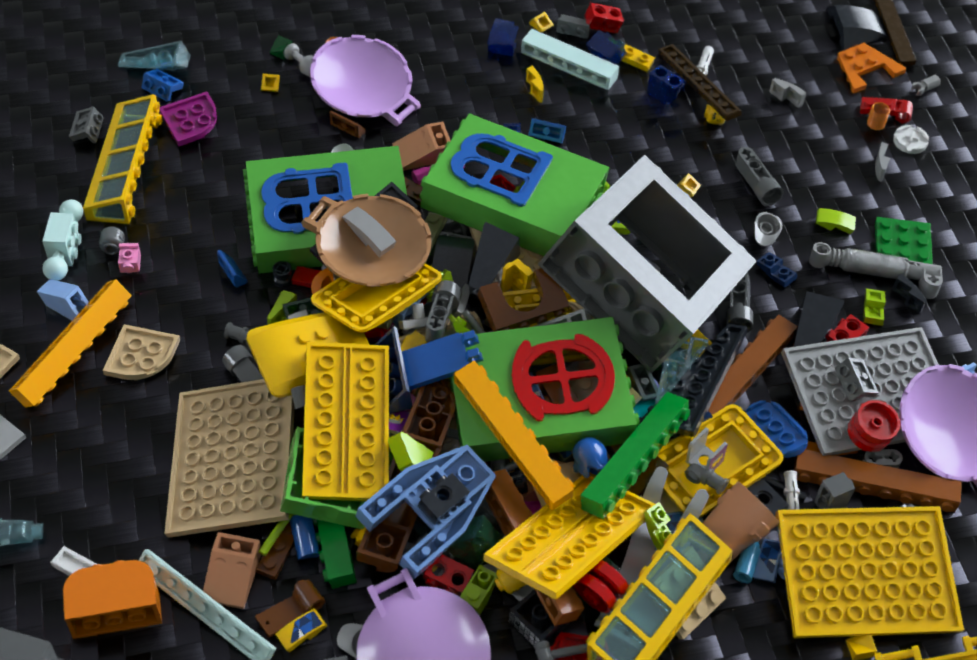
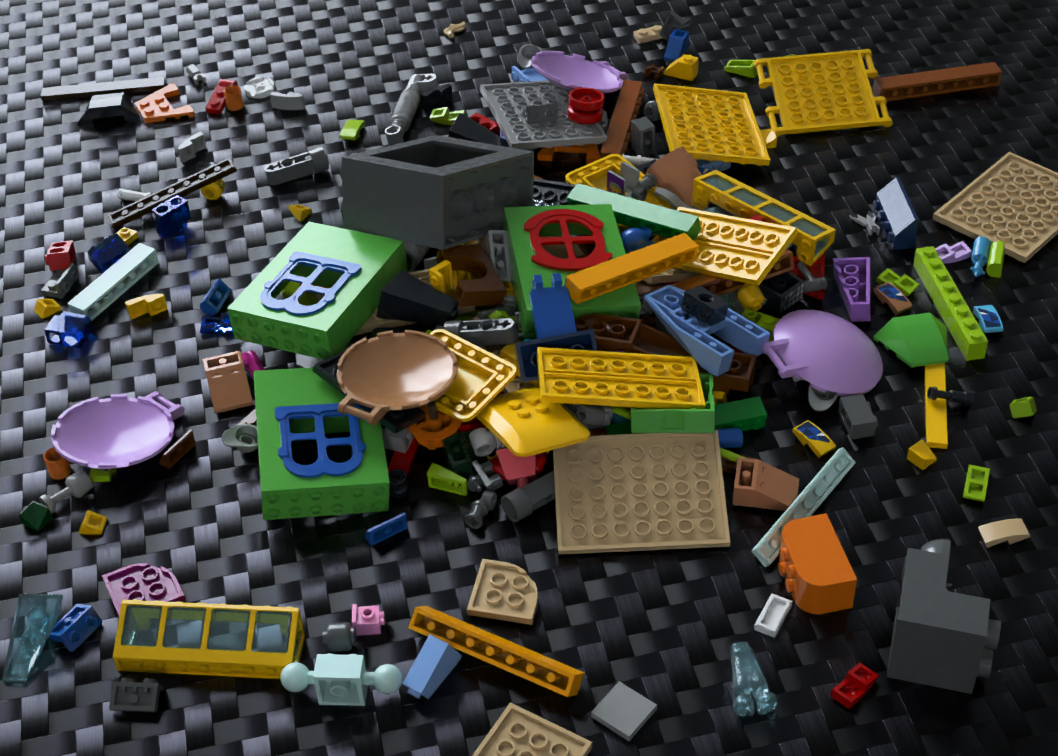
camera: 85 degrees left, 10 degrees down
reddish brown door [255,580,325,638] -> none
light grey slope [342,207,396,258] -> none
lime slope [388,431,433,471] -> none
lime slope [644,502,672,550] -> none
blue tile [746,400,808,458] -> none
green plate [875,217,933,264] -> none

